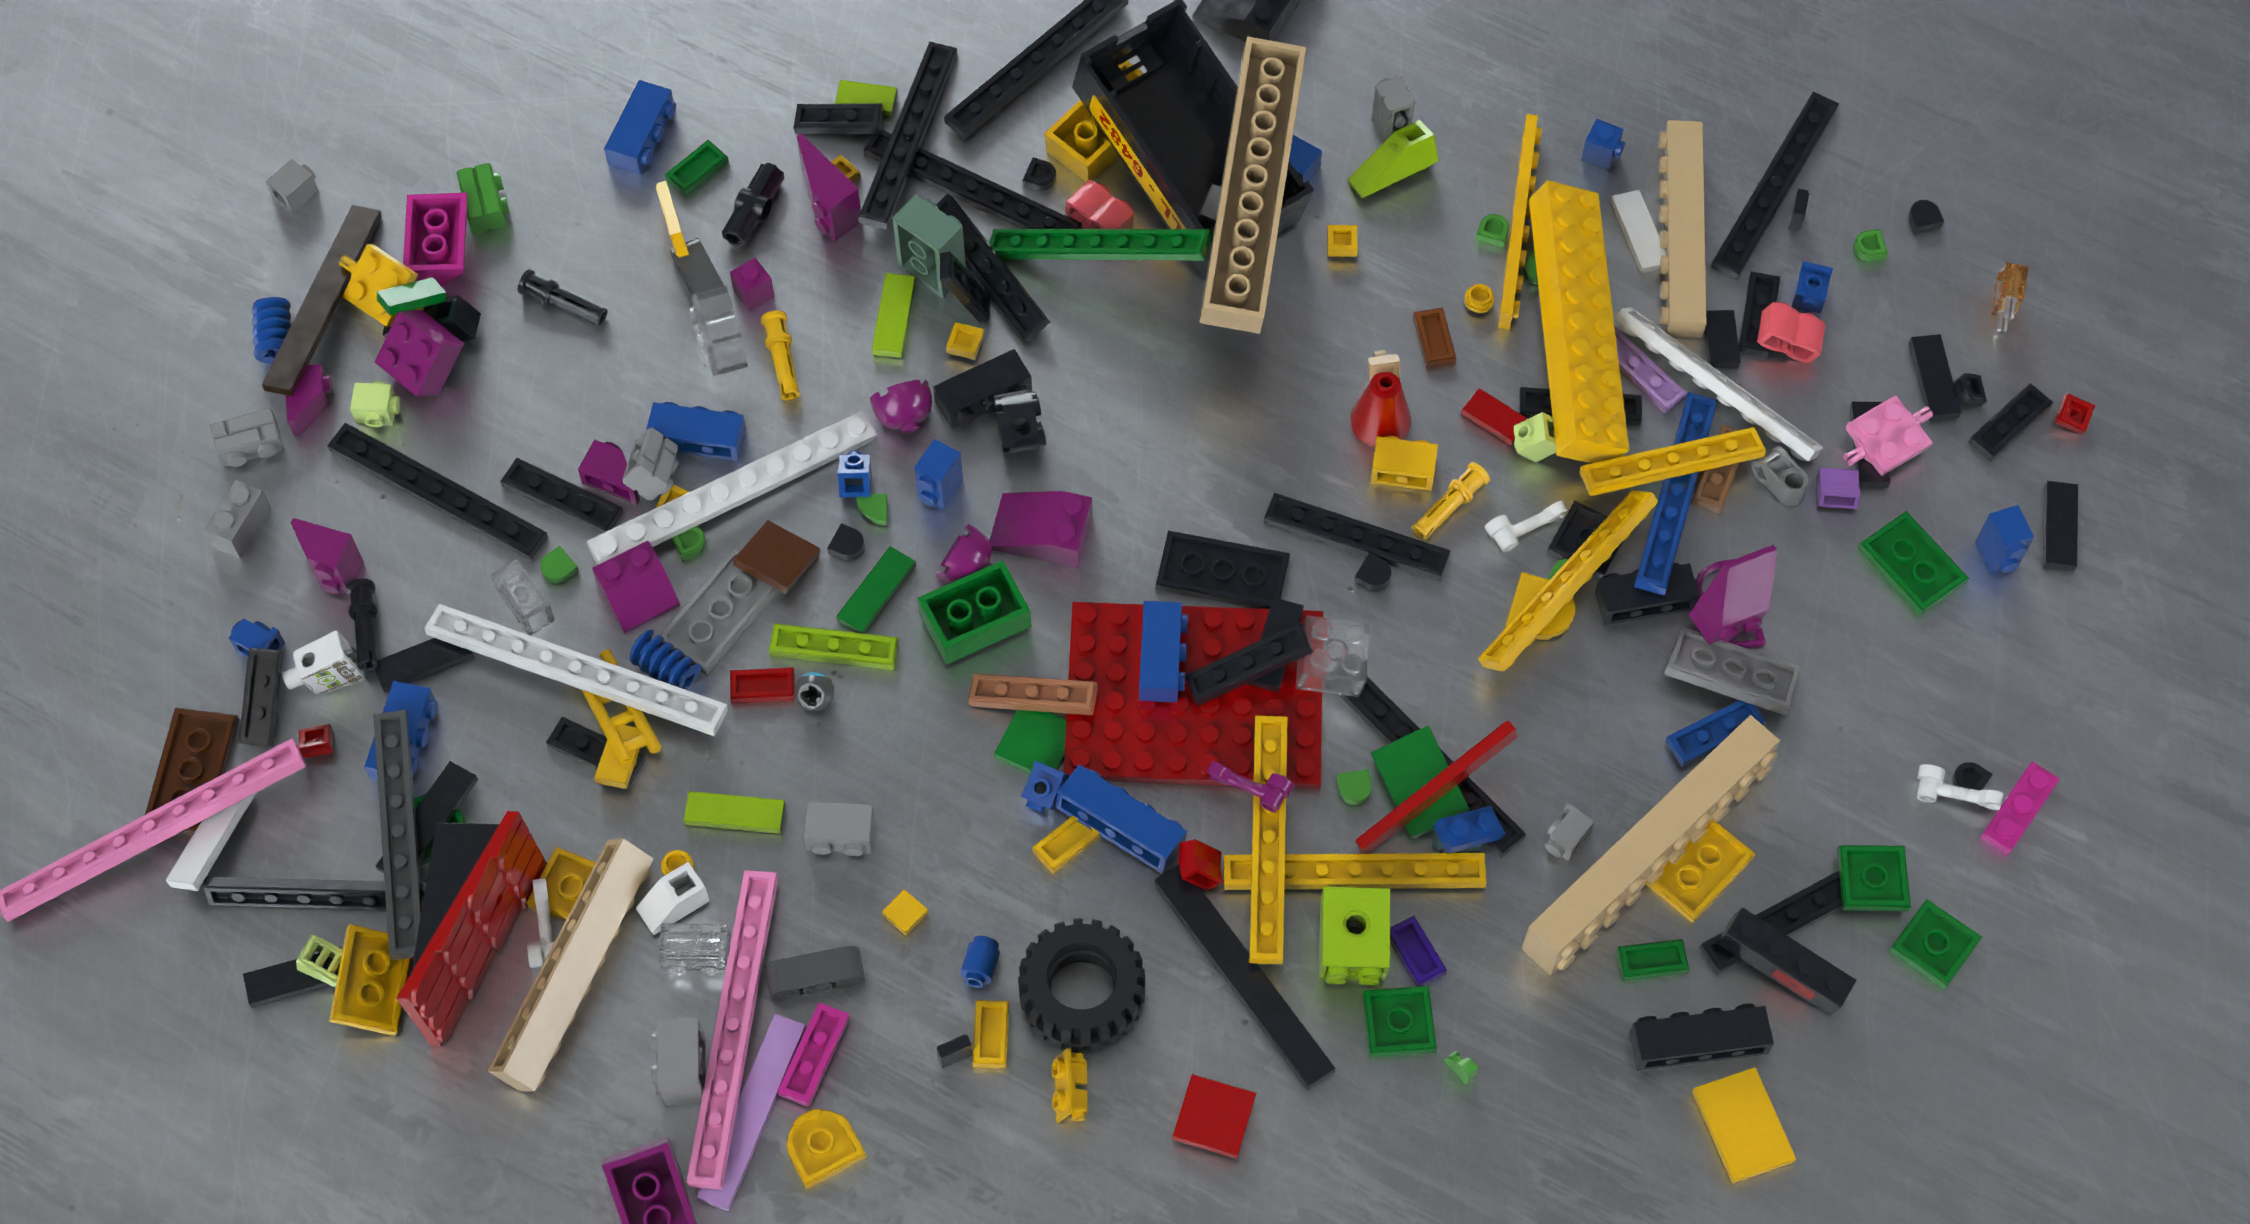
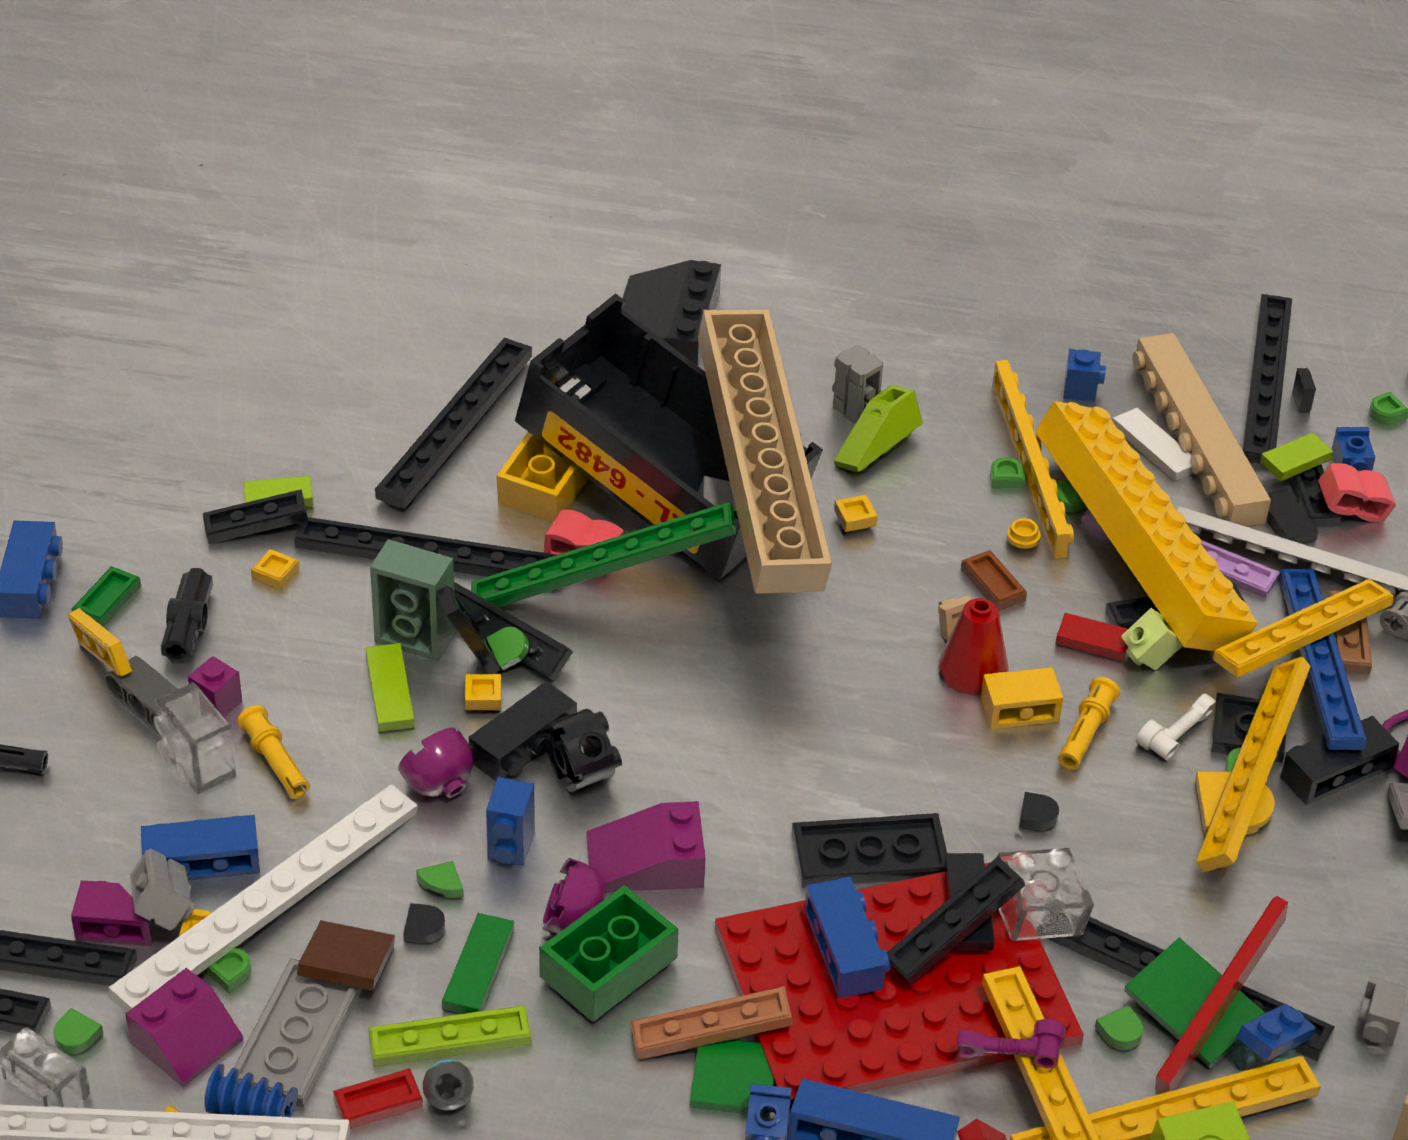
camera: 20 degrees left, 20 degrees down
magenta slope [797,133,861,241] -> none
blue brick [837,451,872,498] -> none
black tile [858,41,957,230] -> none
black tile [1022,157,1056,191] -> none
black tile [1264,493,1450,581] -> none
none -> bright green tile [487,627,529,670]
none -> lime tile [1260,432,1334,481]

